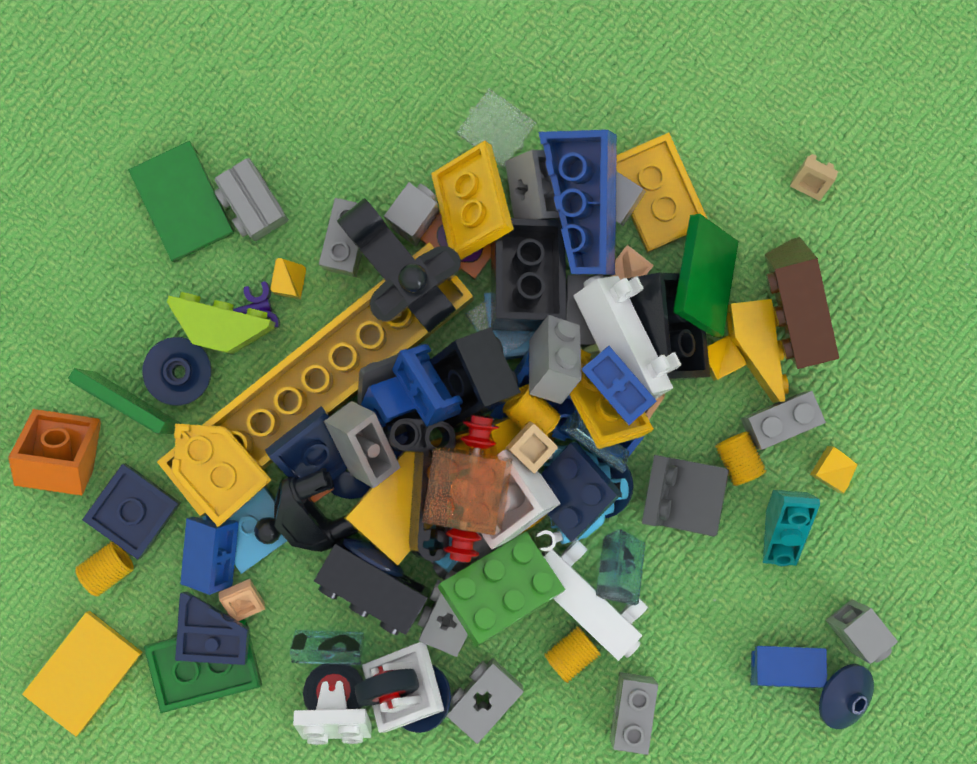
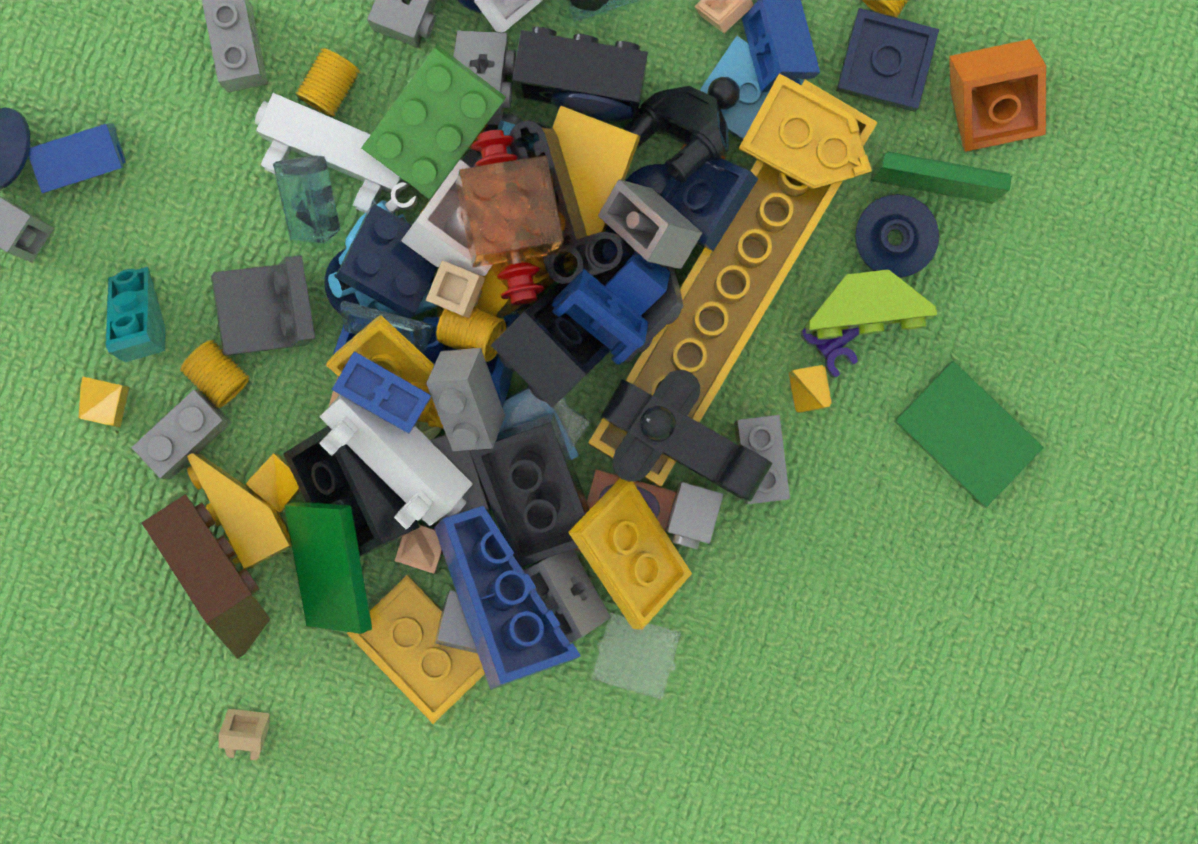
camera: 165 degrees right, 0 degrees up
light grey brick [214,158,289,241] -> none

